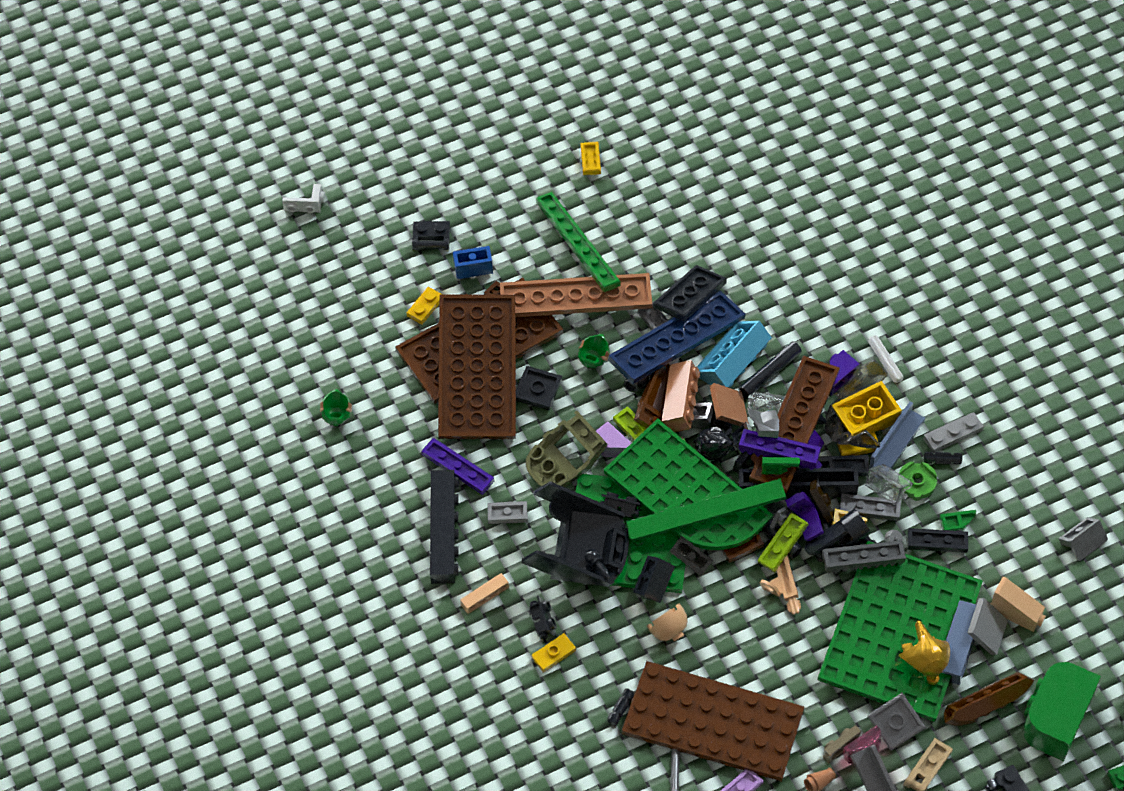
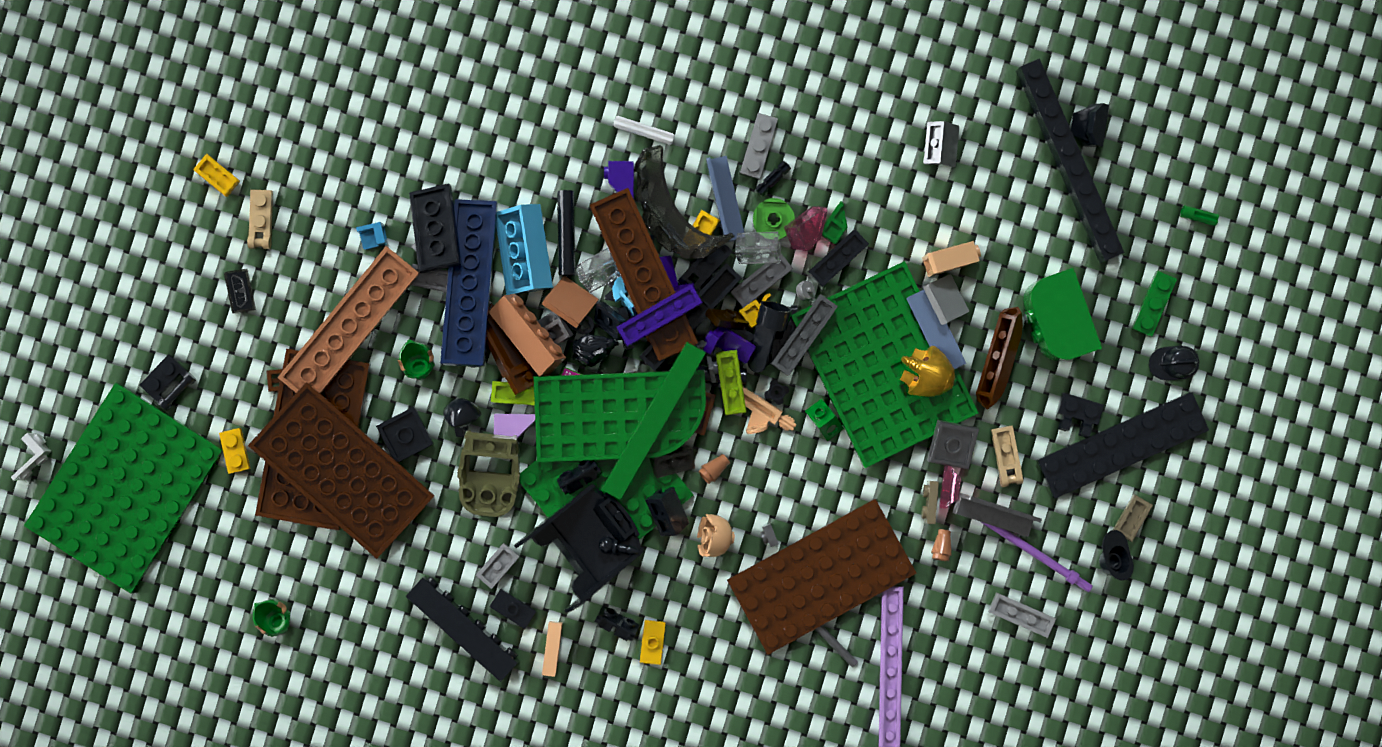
camera: 50 degrees left, 30 degrees up
dark purple plate [421,438,495,495] -> none
blue brick [453,246,493,279] -> none
green tile [536,192,621,292] -> none
black axle [607,688,634,726] -> none
flat silver slope [747,408,779,438] -> none
green tile [762,457,800,474] -> none
yellow slope [831,381,902,437] -> none
none -> green plate [24,382,223,594]
none -> slope [224,269,256,314]
none -> tan plate [247,190,273,249]
none -> dark azure panel [356,222,388,250]
none -> black piece [443,398,481,437]
none -> black plate [489,588,537,629]
none -> nougat cone [698,454,730,484]
none -> flat silver plate [760,523,778,547]
none -> black plate [764,380,789,405]
none -> clear pink slope [784,206,828,251]
none -> green bracket [805,399,844,441]

